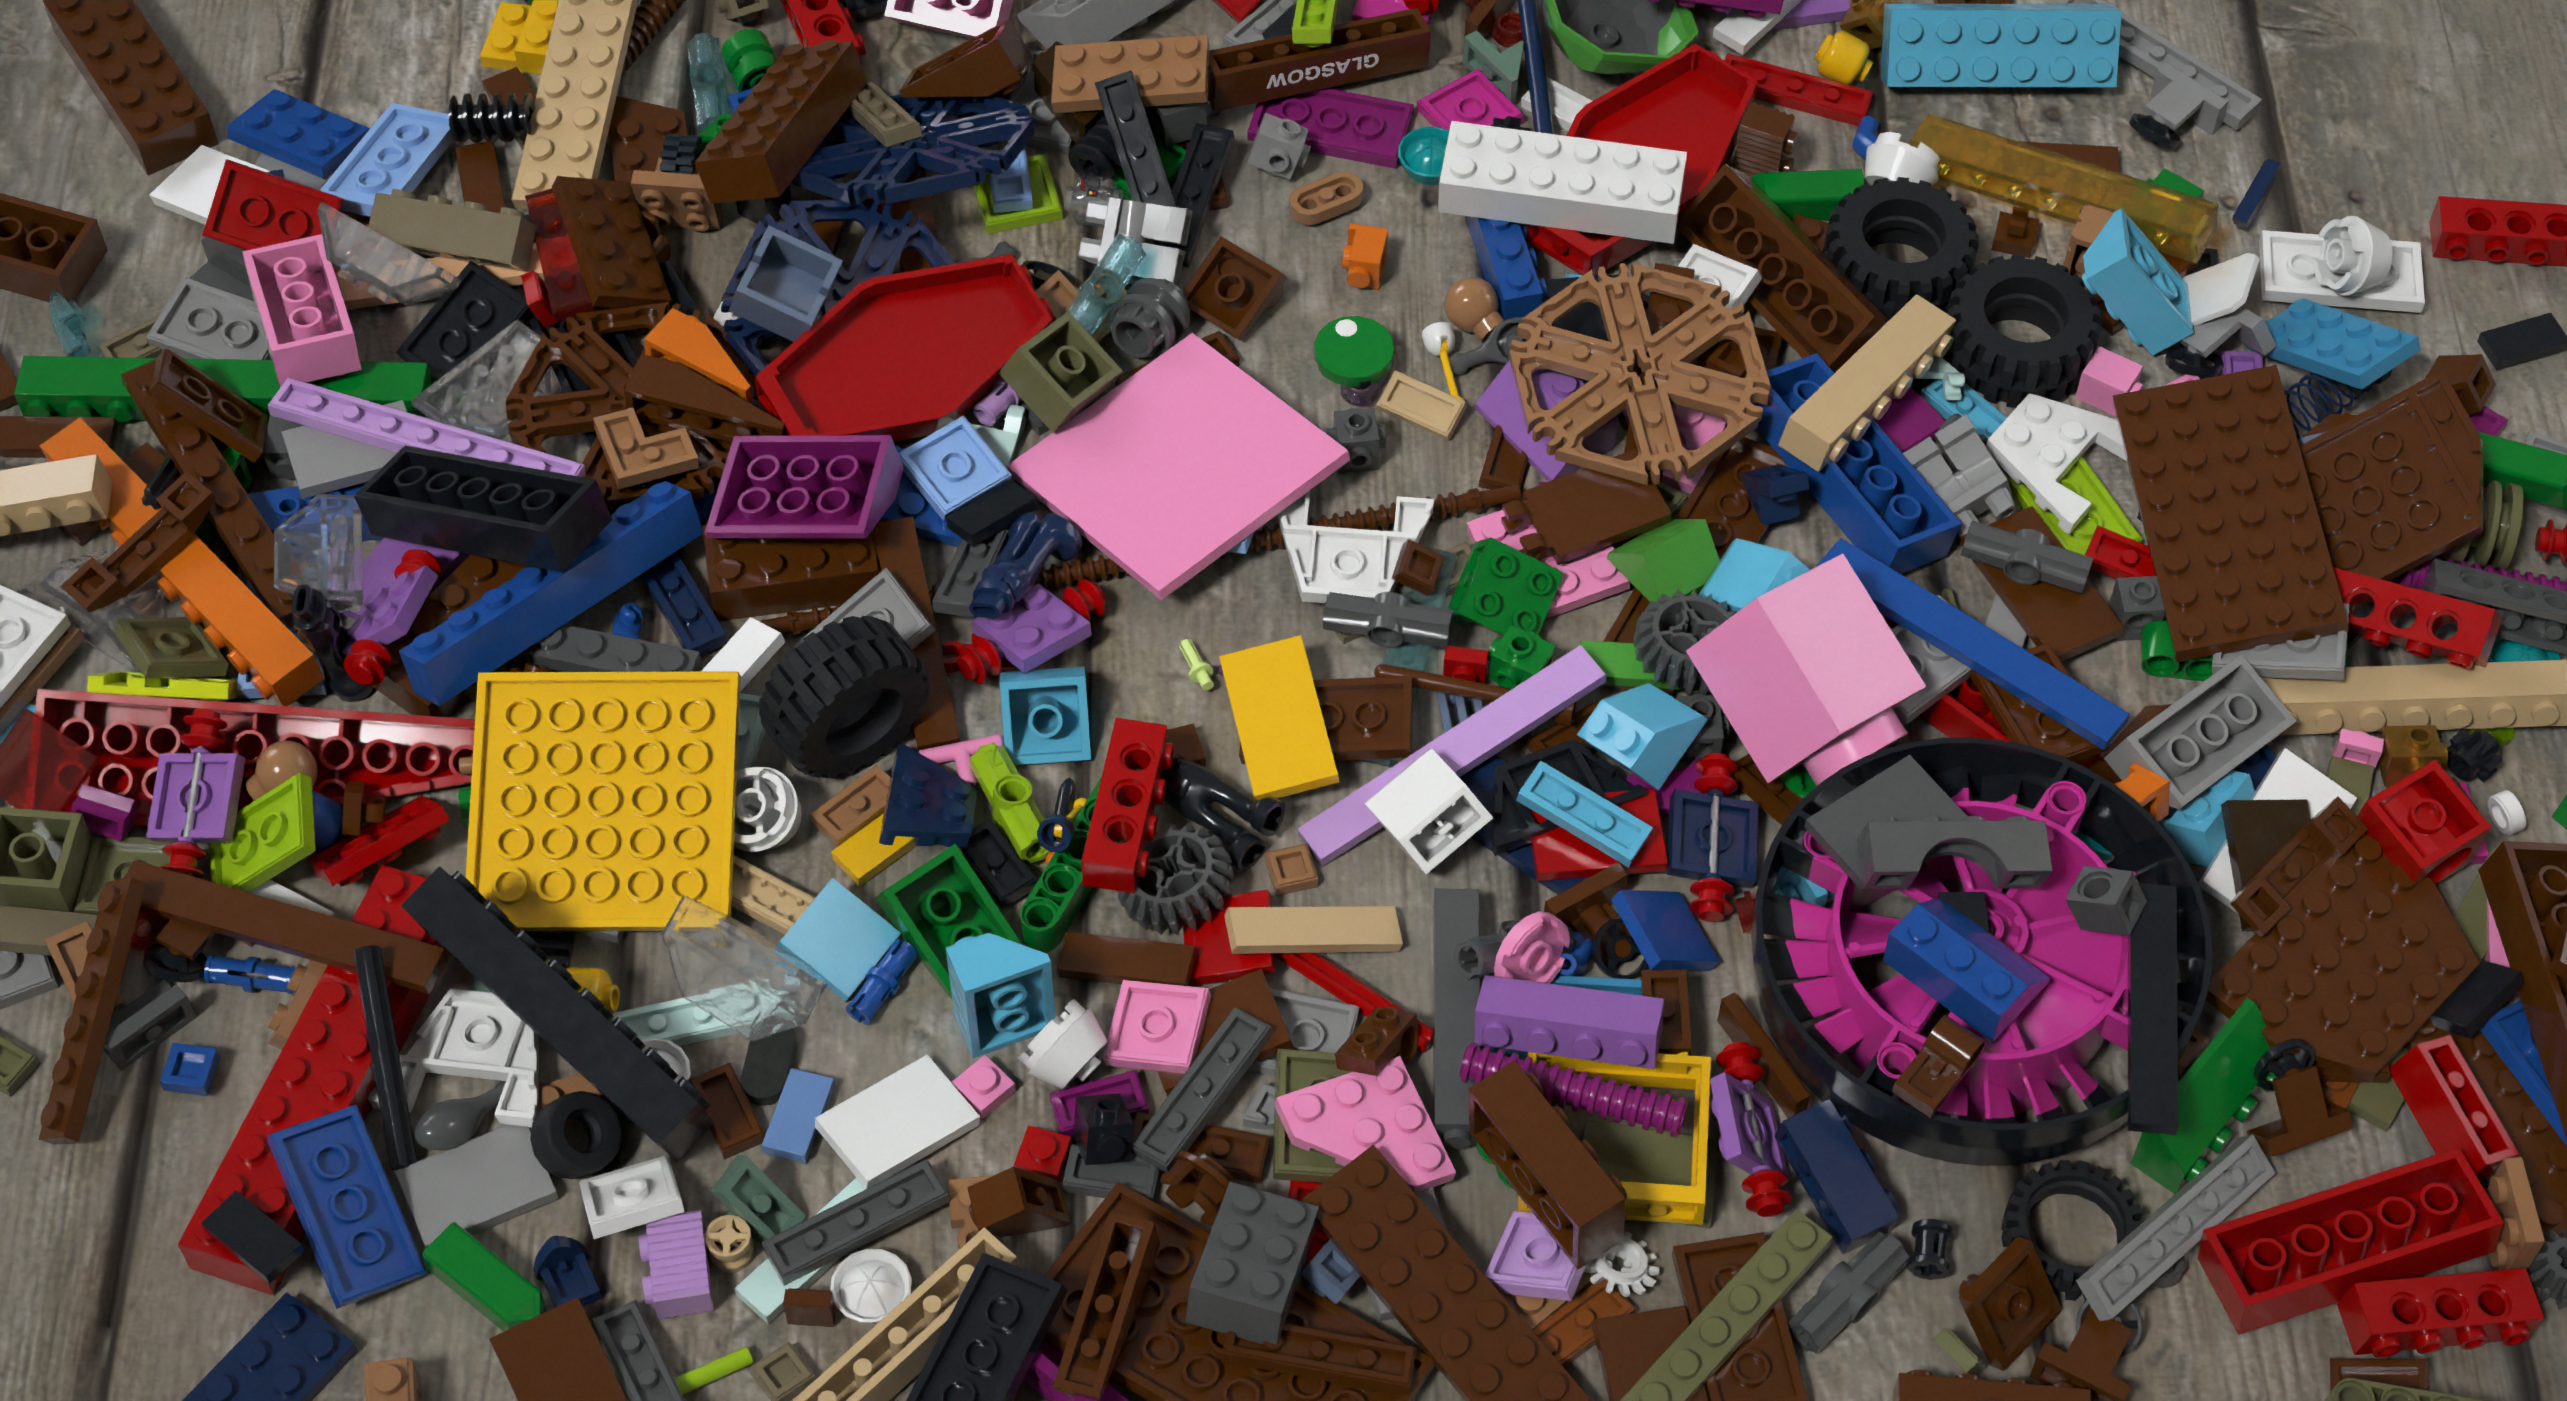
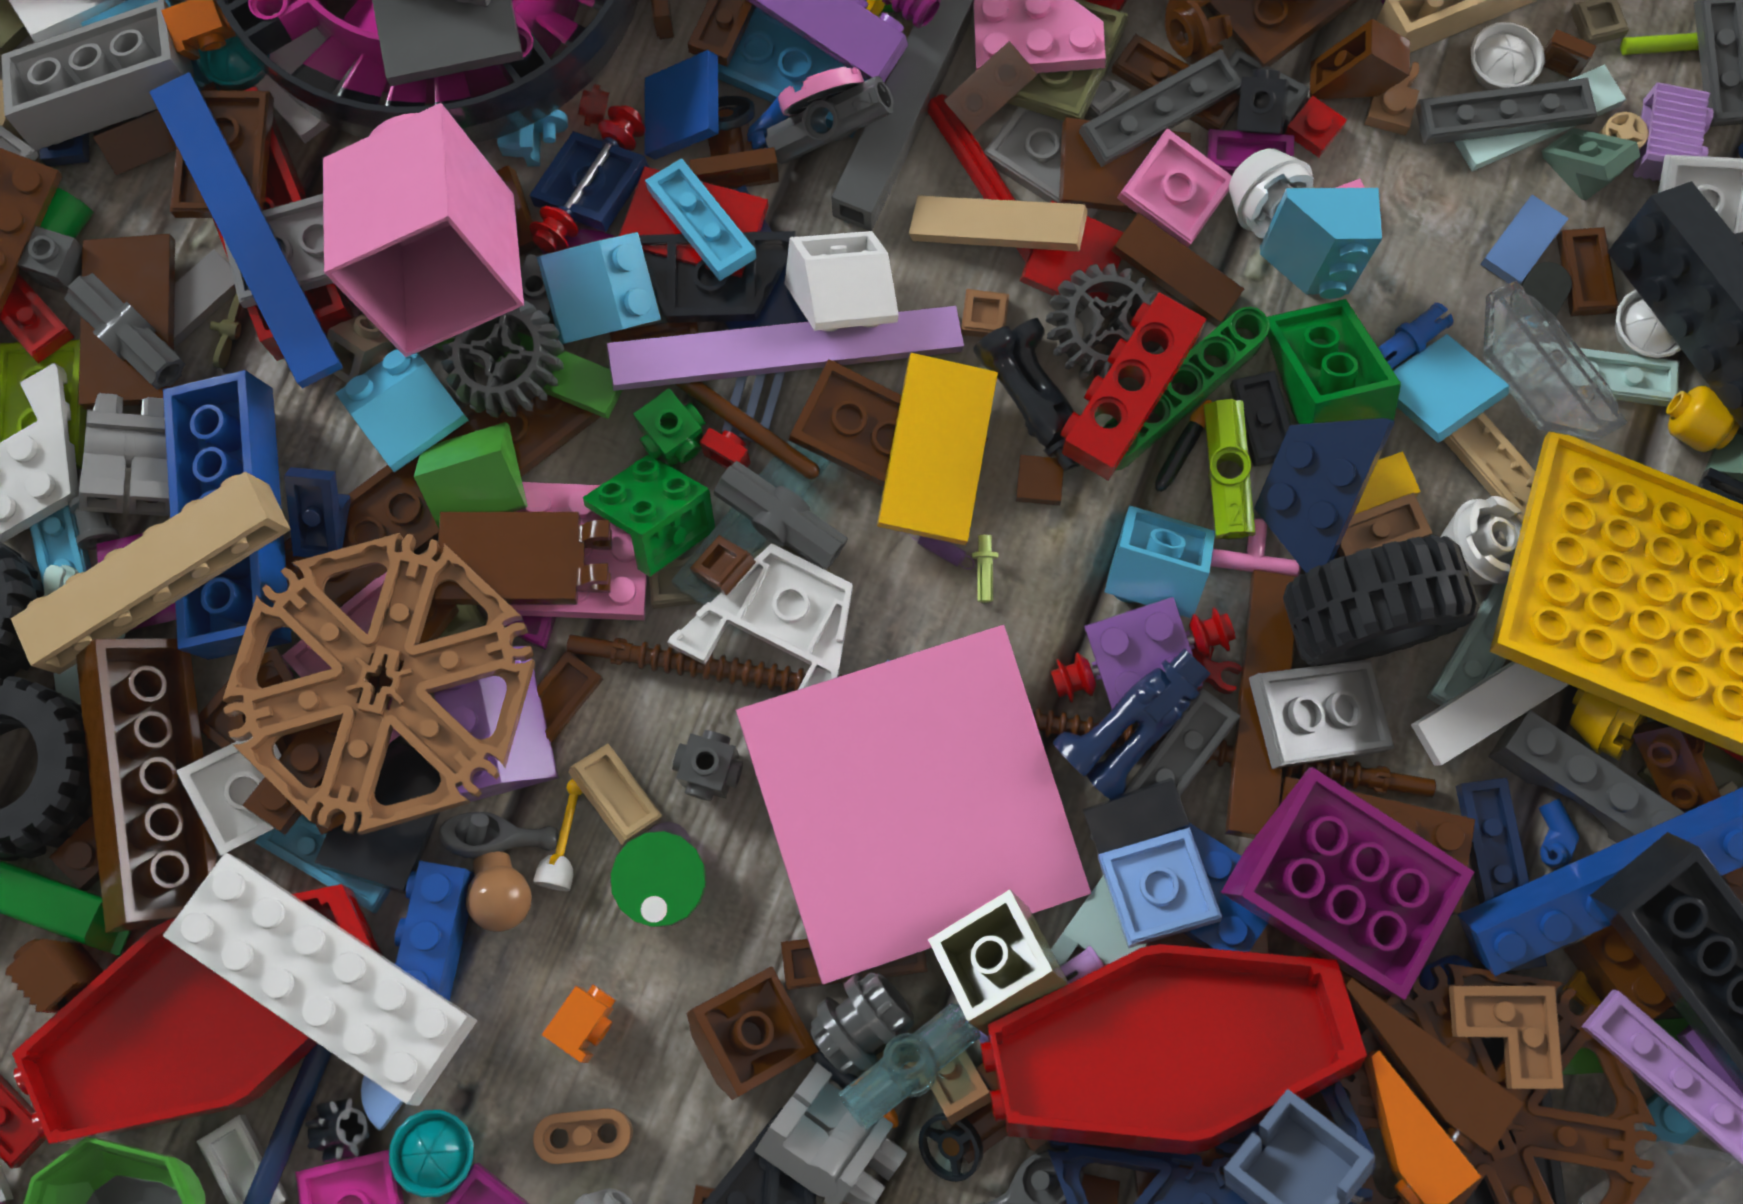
camera: 155 degrees left, 20 degrees up
white tile [815,1054,980,1189] -> none
dark blue hinge [1037,798,1087,852] -> none

